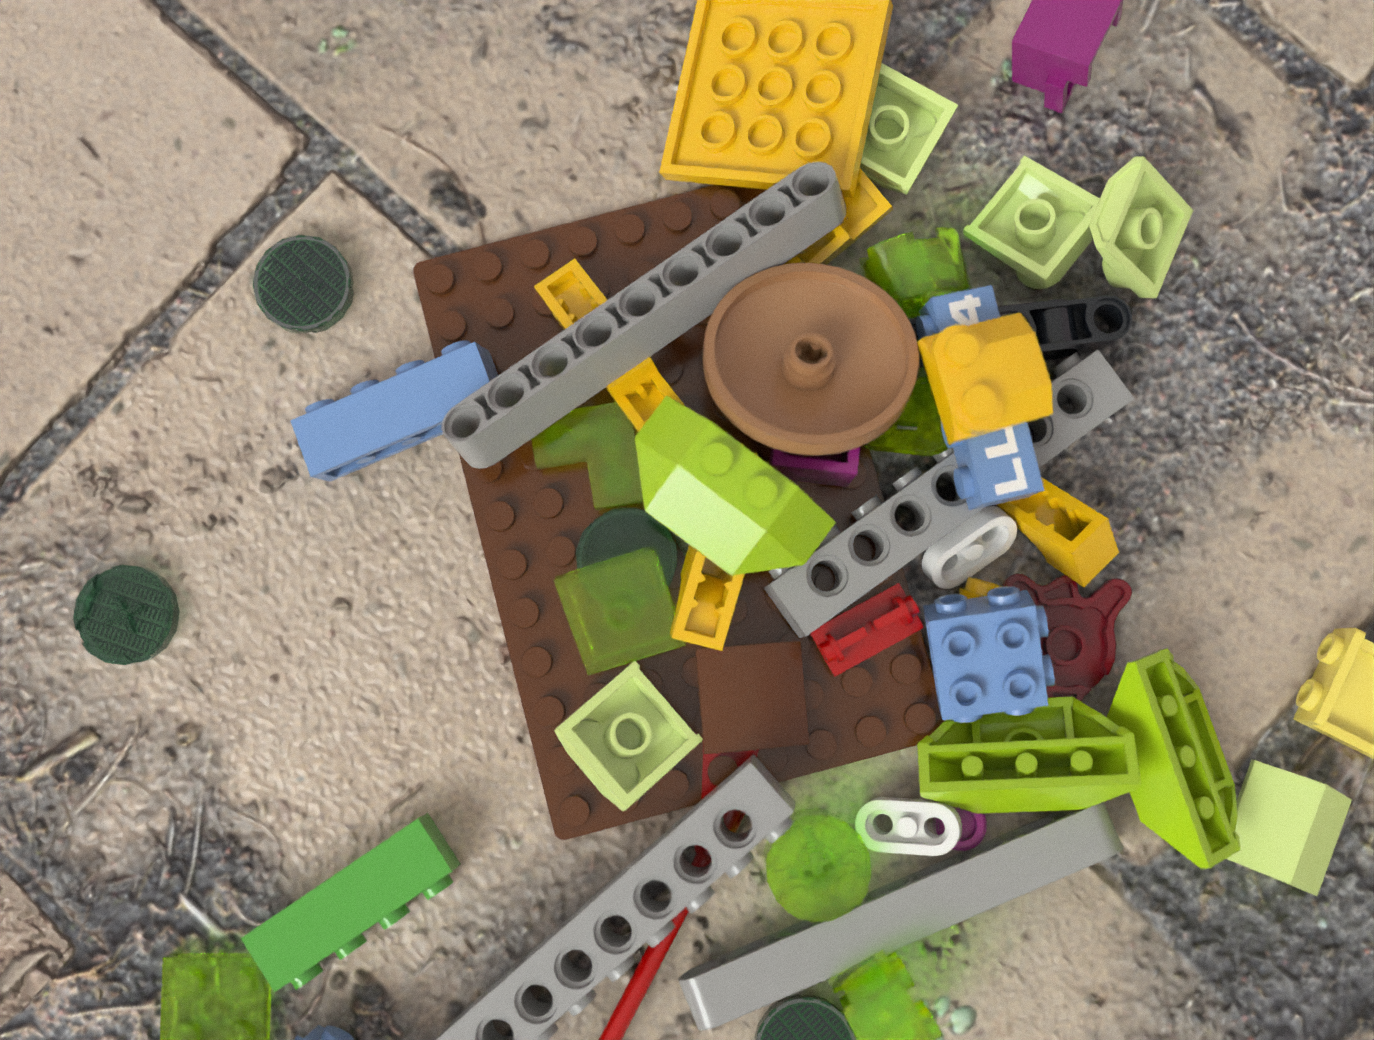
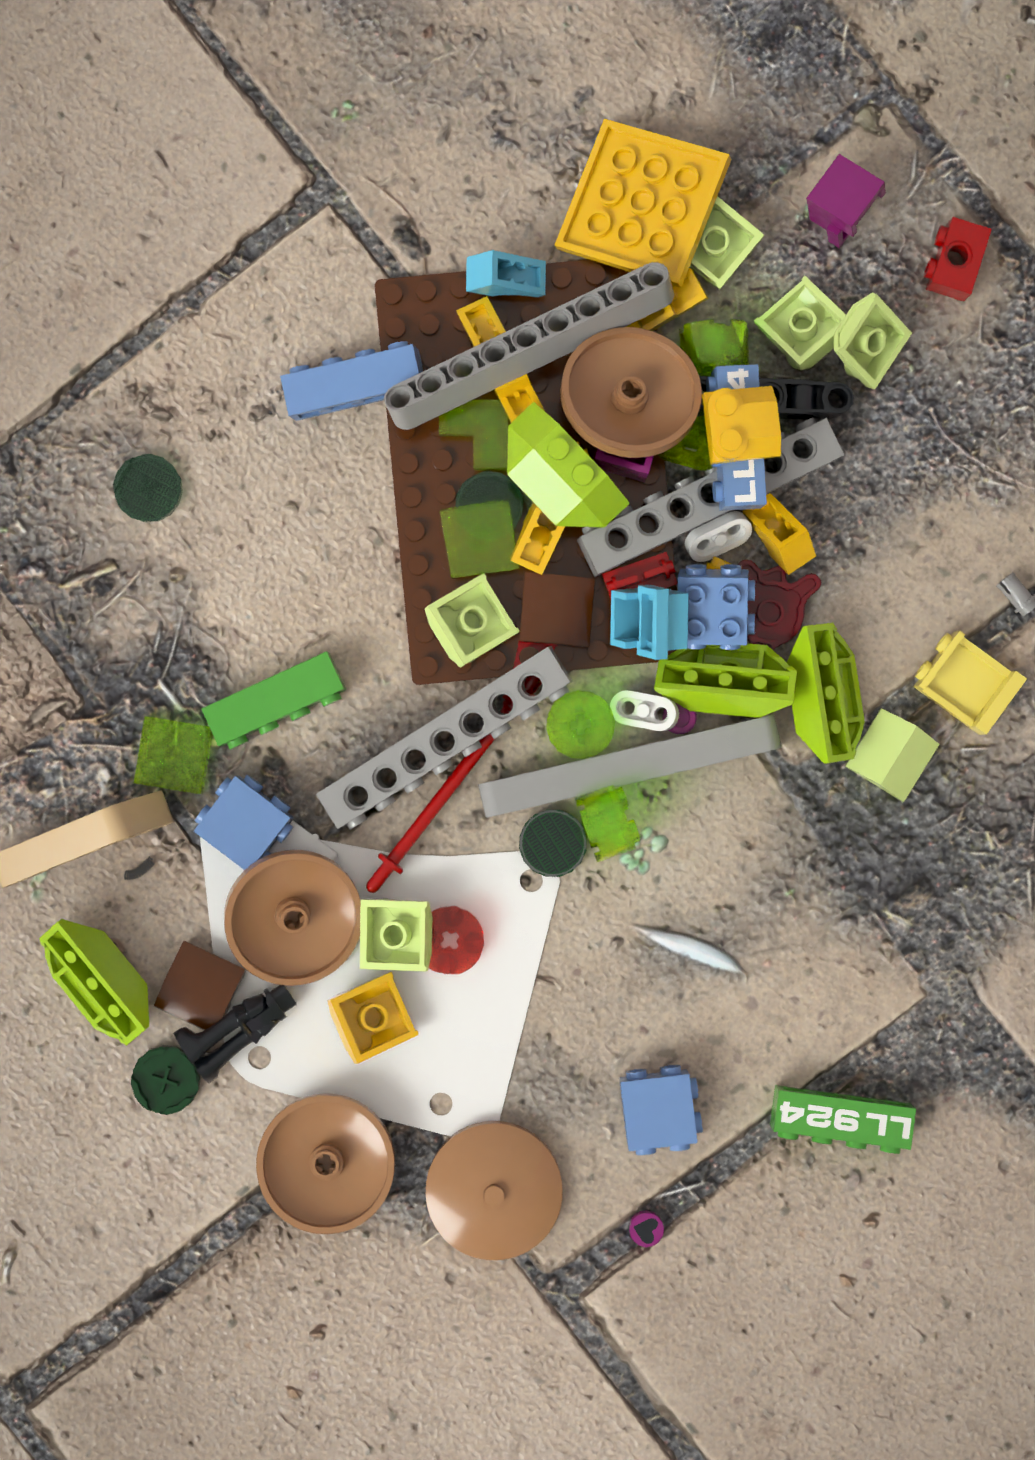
camera: 10 degrees right, 5 degrees up
tile [253,235,354,334] -> none
none -> medium azure arch [466,250,546,297]
none -> medium azure plate [610,585,689,660]
none -> red brick [924,217,992,301]

